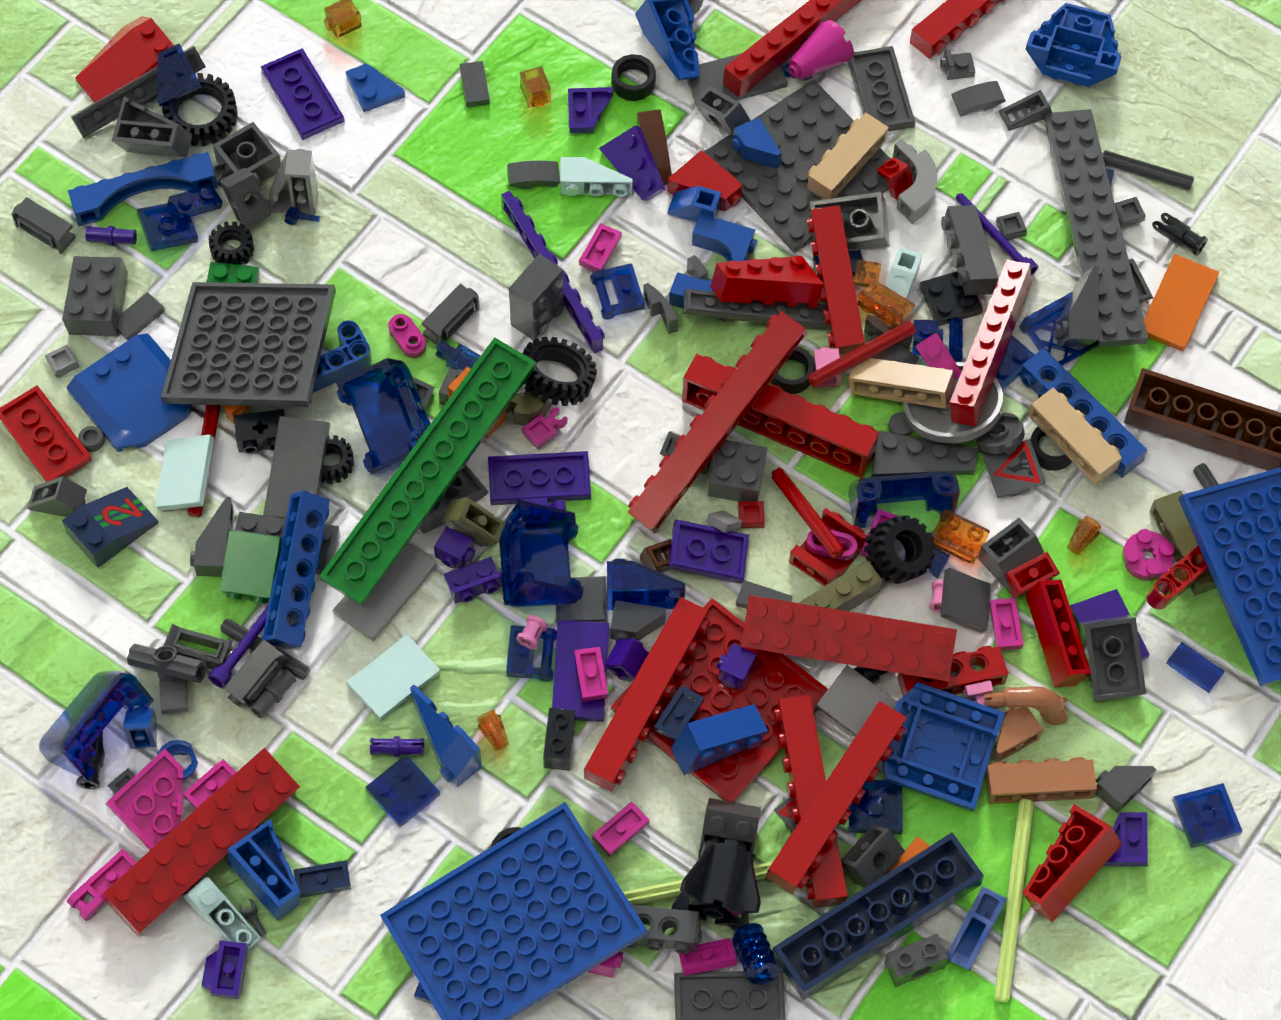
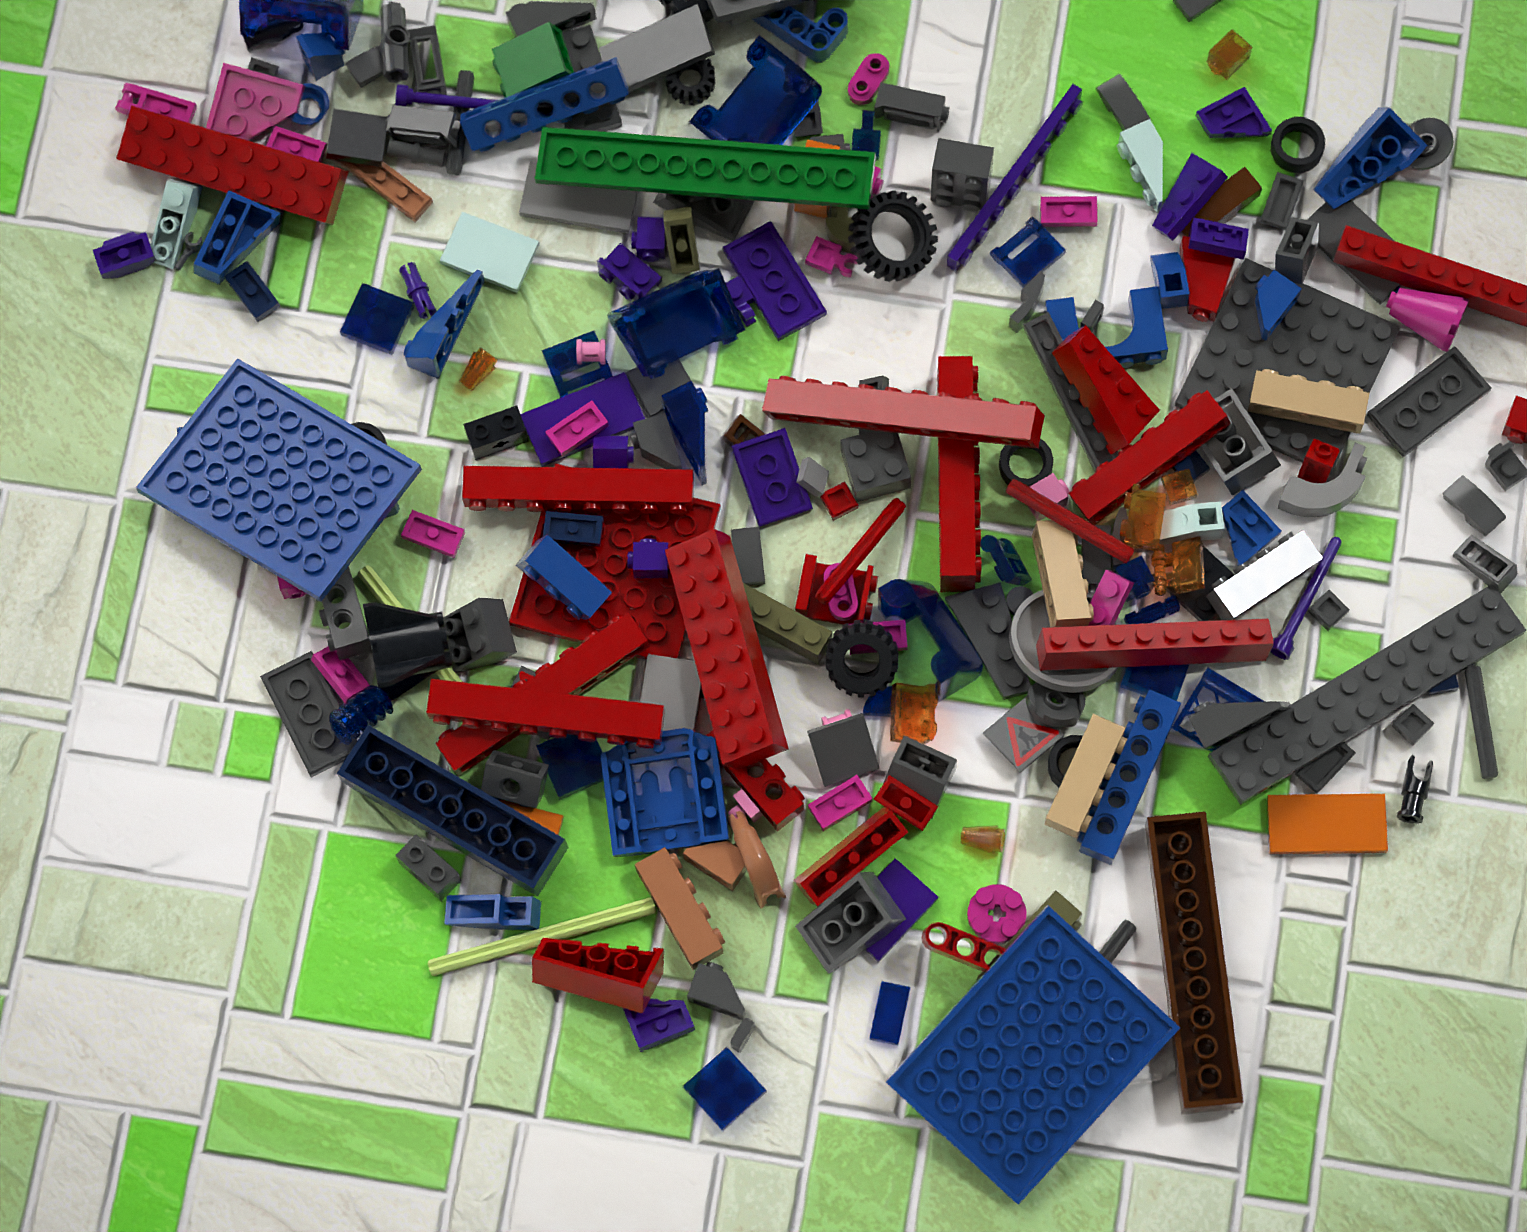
camera: 70 degrees right, 10 degrees up
none -> black tile [326,108,387,167]
none -> nougat tile [334,160,433,222]
none -> dark grey tile [730,1018,755,1053]
none -> clear blue plate [980,535,1032,586]
none -> clear orange plate [1151,536,1205,596]
none -> dark purple bracket [1188,217,1249,260]
none -> blue wing [1222,490,1282,566]
none -> dark grey tile [1260,172,1304,231]

